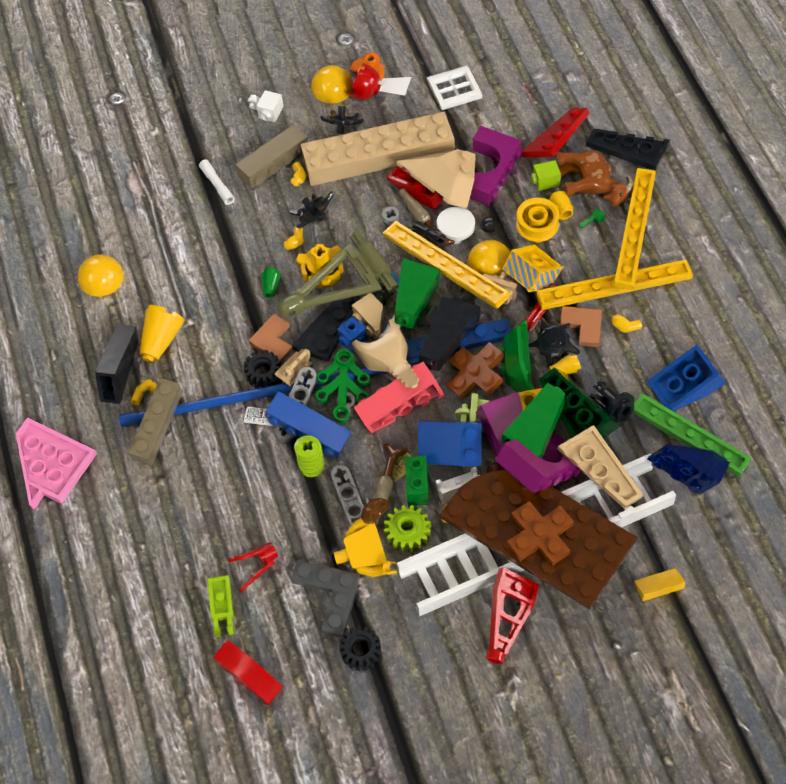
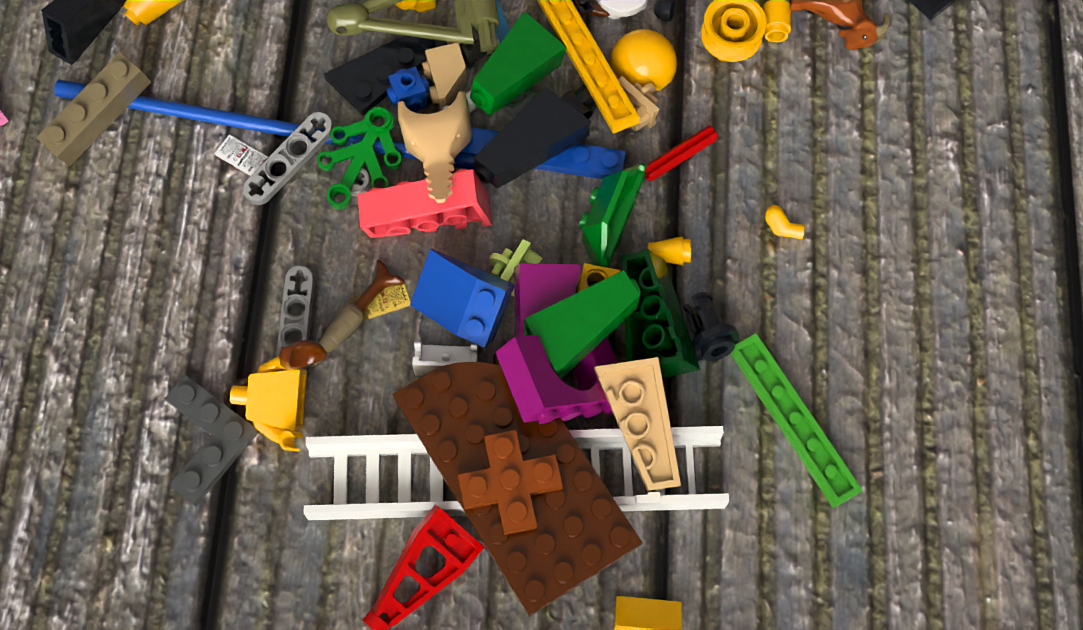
camera: 15 degrees right, 10 degrees up
yellow arm [130,379,157,406] -> none
lime hinge [207,575,235,638] -> none
red slope [213,640,283,705] -> none
red plant [228,542,278,592] -> none
black tyre [244,350,281,388] -> none
nougat tile [249,314,293,364] -> none
blue brick [265,391,351,458] -> none
tan hinge [274,349,312,387] -> none
lime piece [294,435,325,477] -> none
black tyre [340,626,381,671] -> none
lime gear [384,505,431,552] -> none
green brick [405,455,429,506] -> none
dark orange plate [447,342,505,399] -> none
yellow container [502,244,563,292] -> none
black piece [529,318,580,368] -> none
yellow tile [536,259,693,310] -> none
nougat tile [560,306,602,347] -> none
green hand [578,209,605,228] -> none
yellow plate [614,168,656,290] -> none
blue slope [647,344,727,411] -> none
clear blue slope [647,444,730,495] -> none

